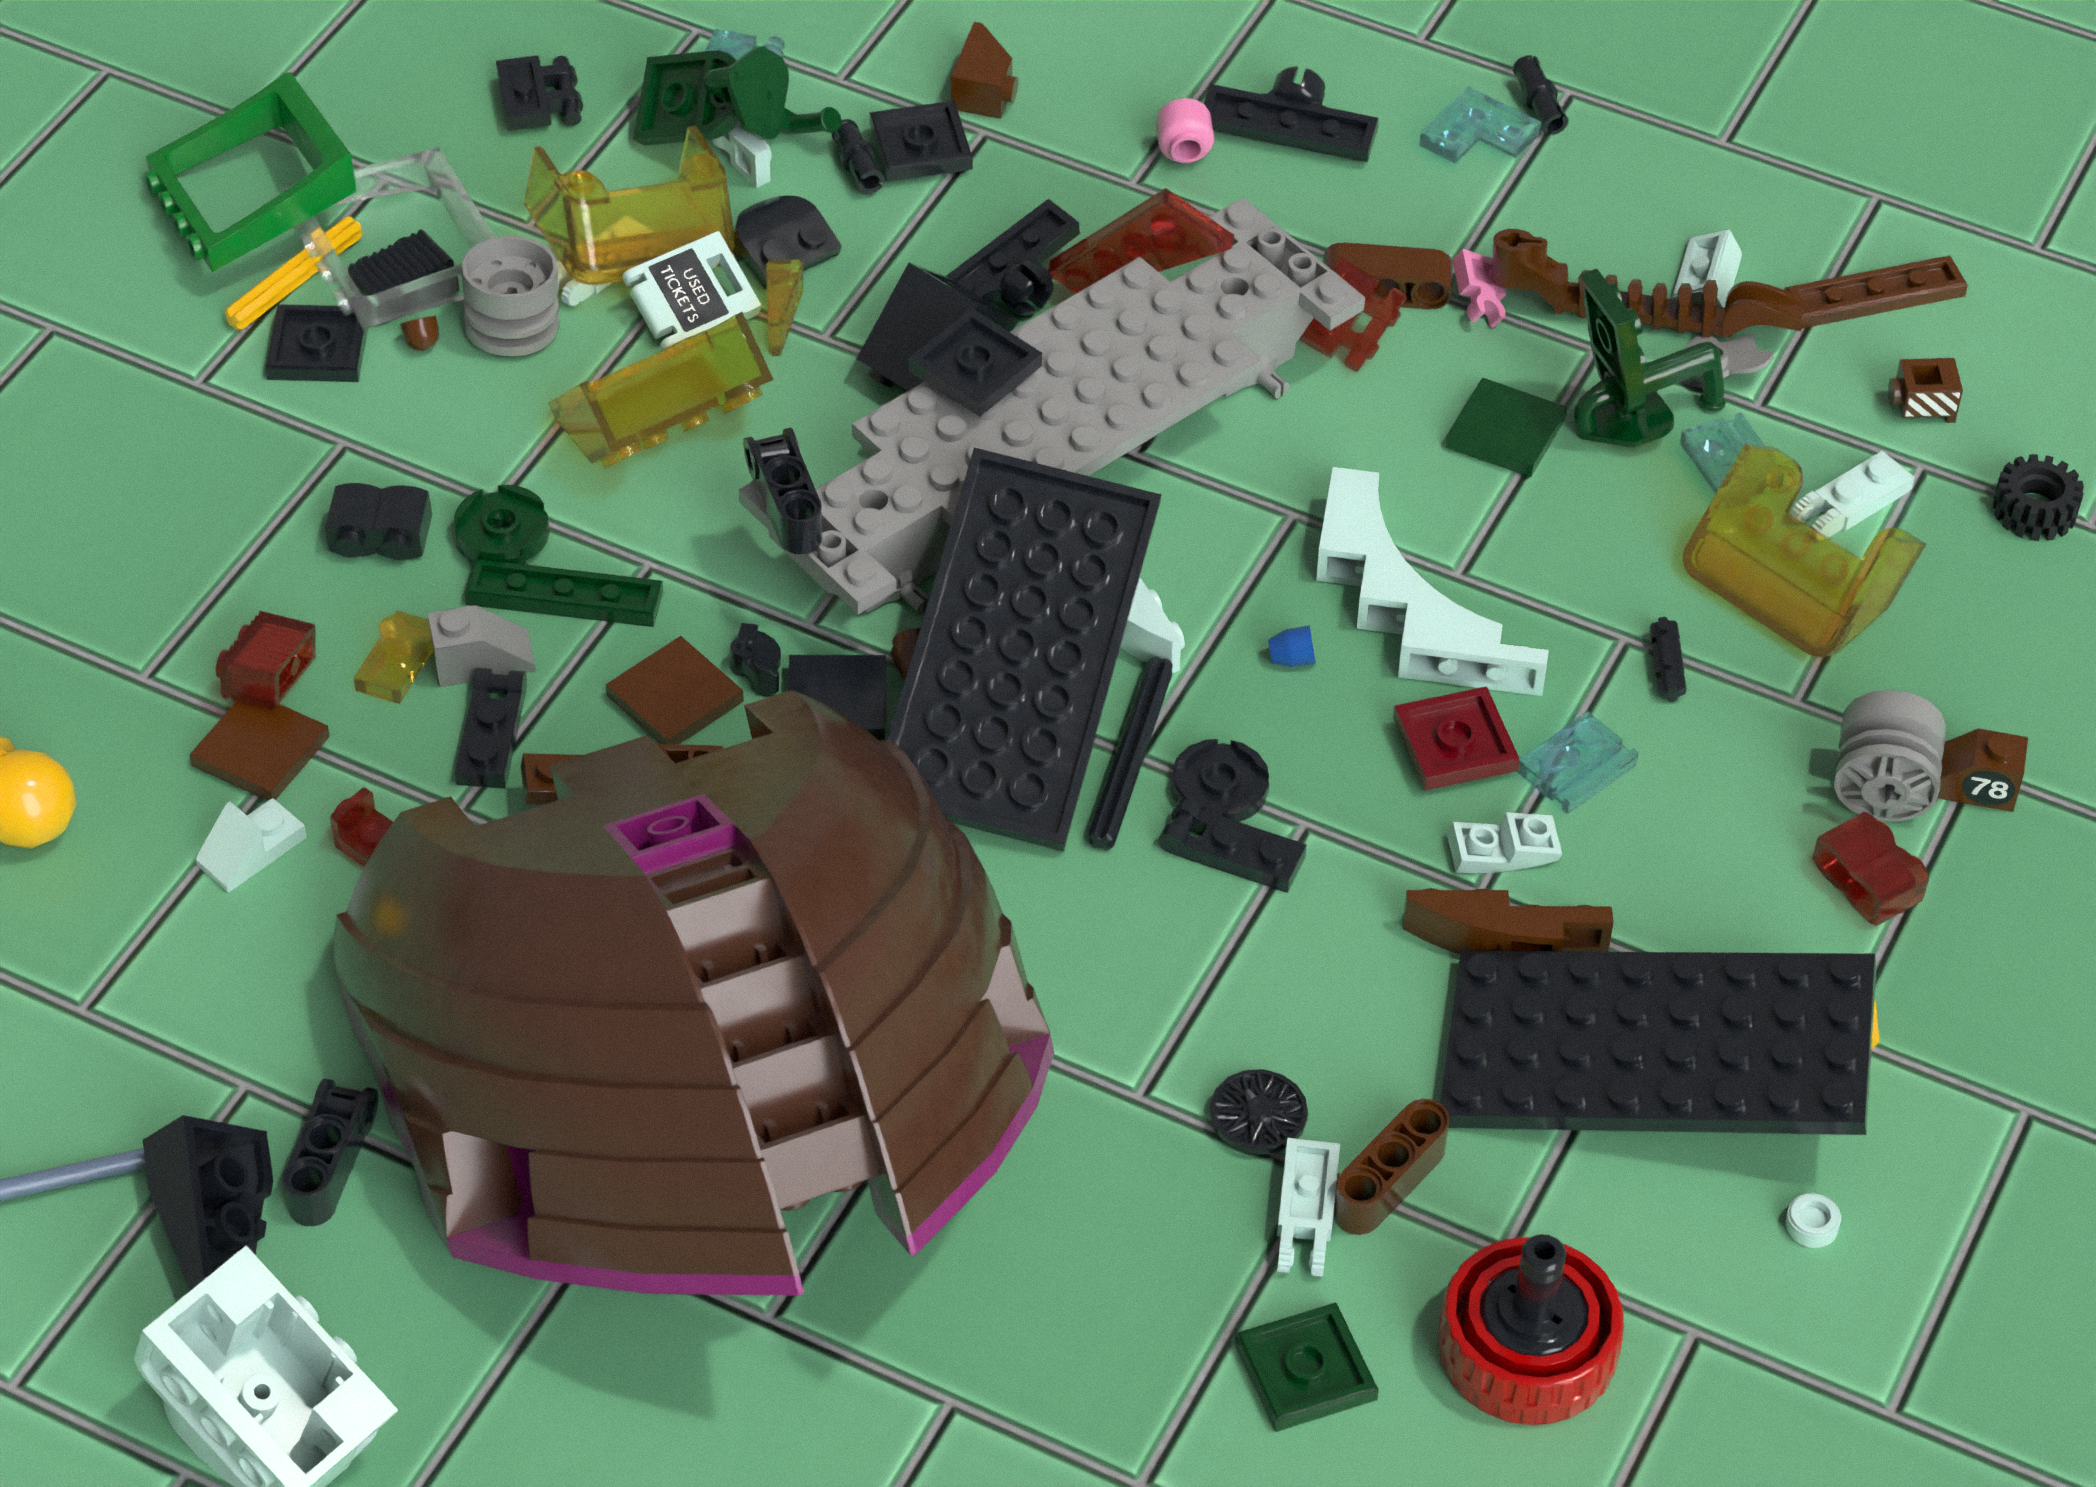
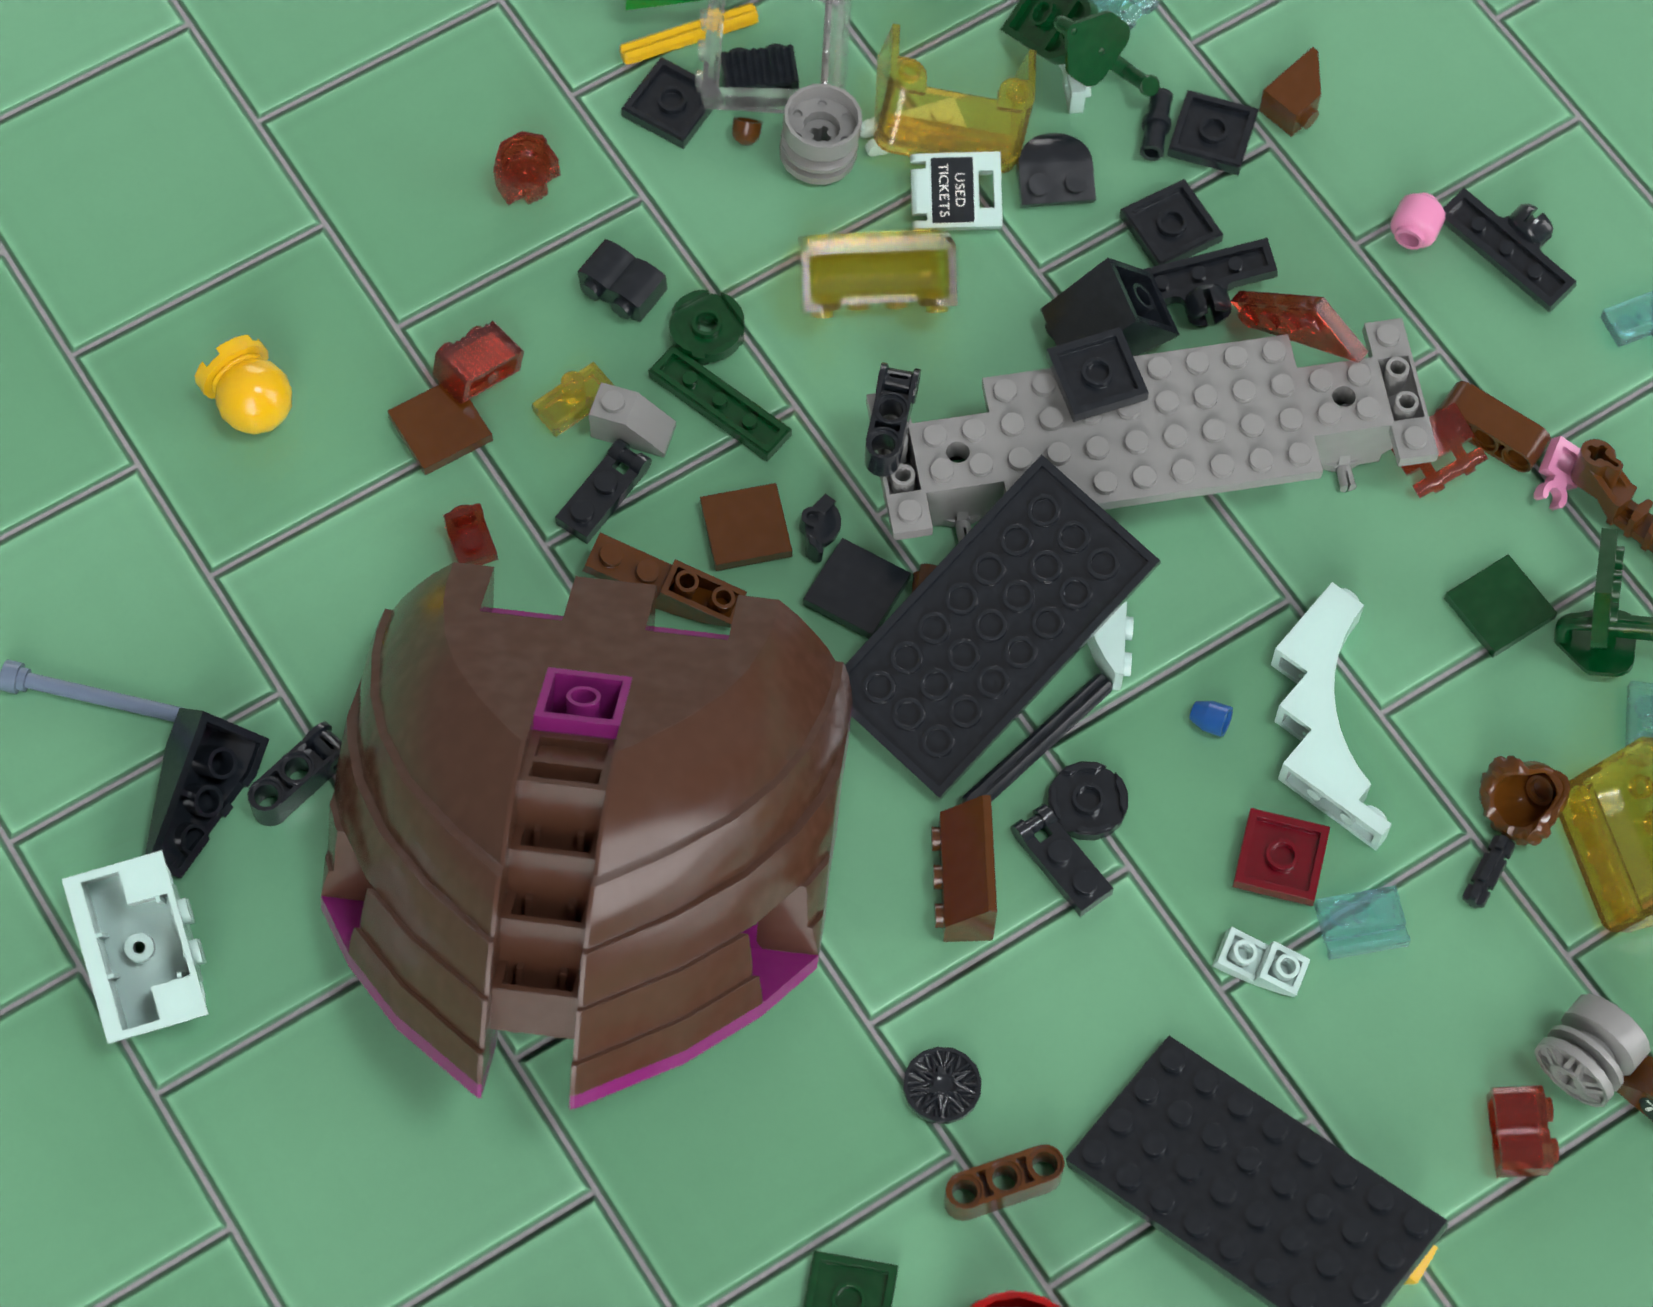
camera: 30 degrees right, 15 degrees up
light aqua slope [195,798,307,893] -> none
clear yellow slope [766,259,804,356] -> none
light aqua hinge [1277,1138,1340,1277] -> none
reddish brown slope [1403,888,1614,954] -> none
none -> clear red hair [493,131,561,205]
none -> reddish brown slope [931,795,997,942]
none -> black tile [1120,179,1224,266]
none -> reddish brown hair [1479,755,1571,846]

